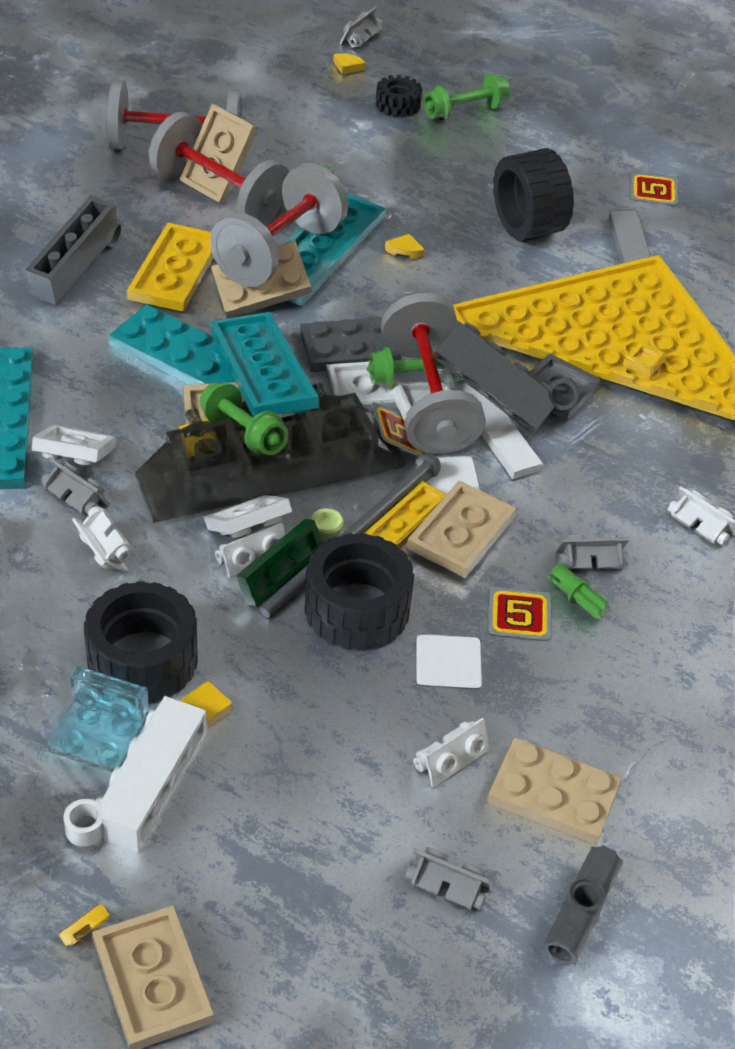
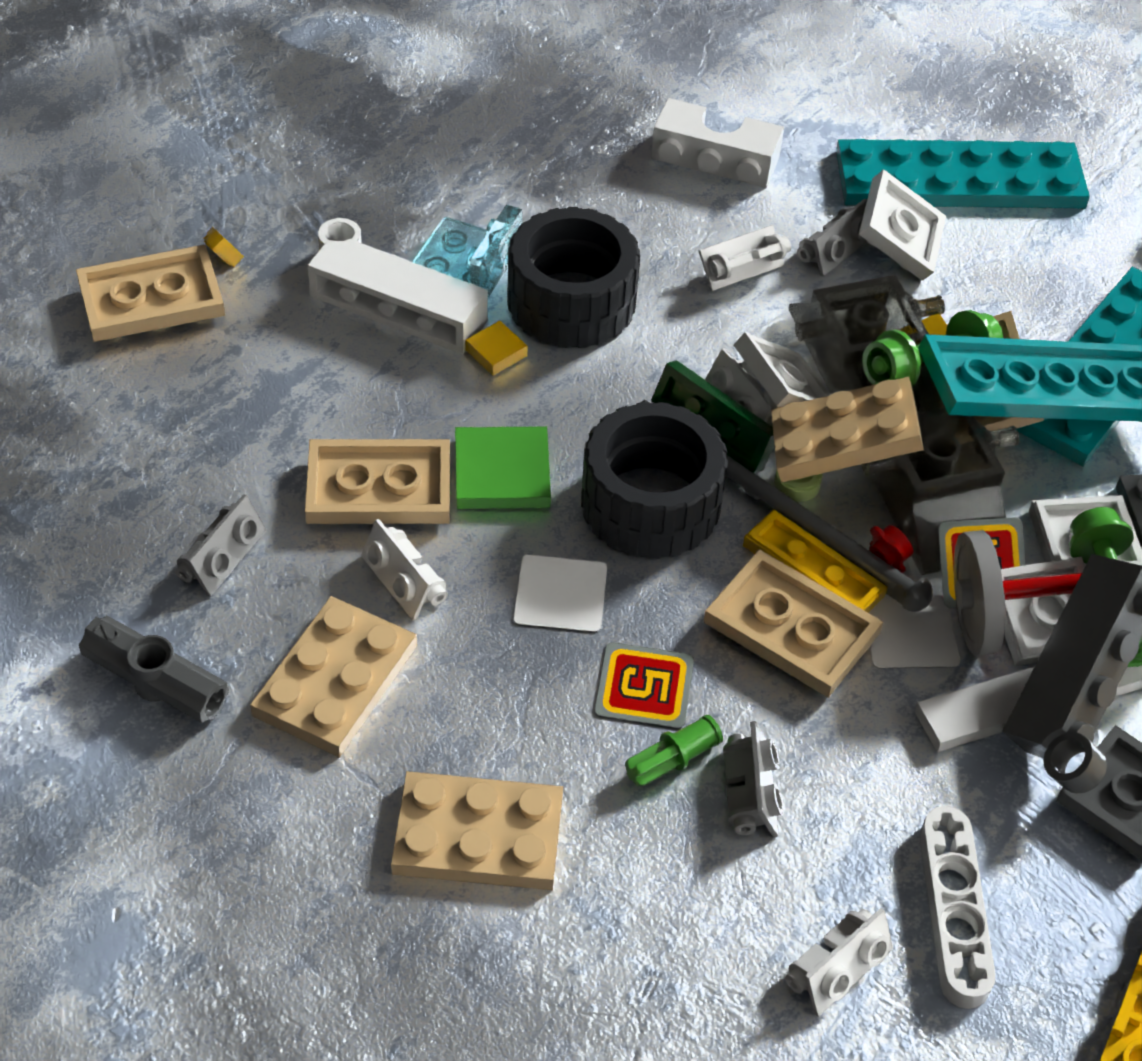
camera: 95 degrees right, 5 degrees up
none -> tan plate [305,439,450,524]
none -> tan plate [391,771,564,890]
none -> bright green tile [455,426,551,509]
none -> tan plate [771,377,924,483]
none -> red plate [869,525,914,573]
none -> white beam [920,806,995,1009]

